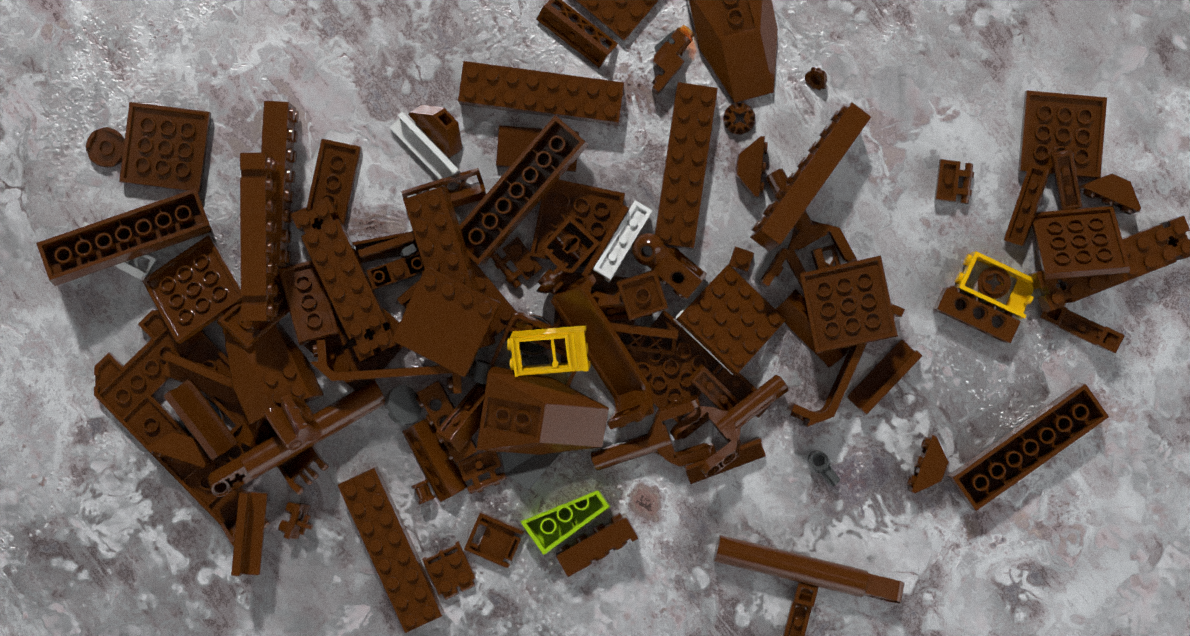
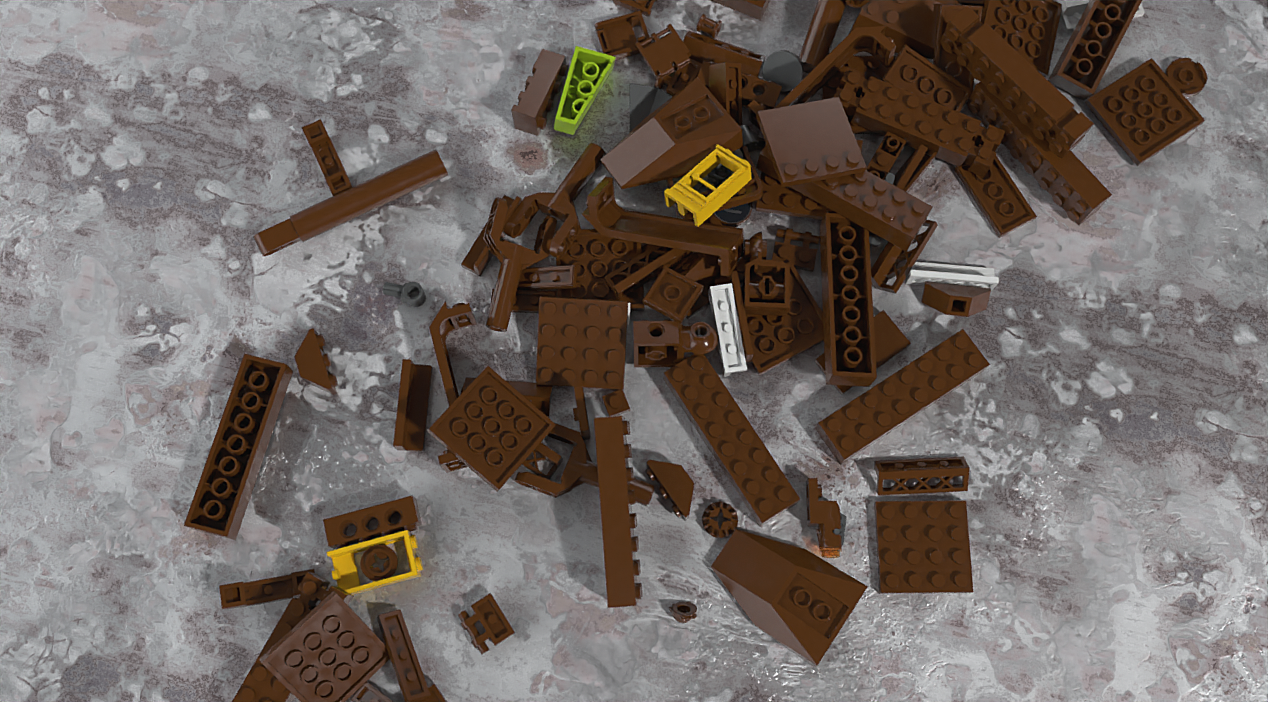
camera: 140 degrees right, 15 degrees down
none -> reddish brown plate [635,24,691,78]

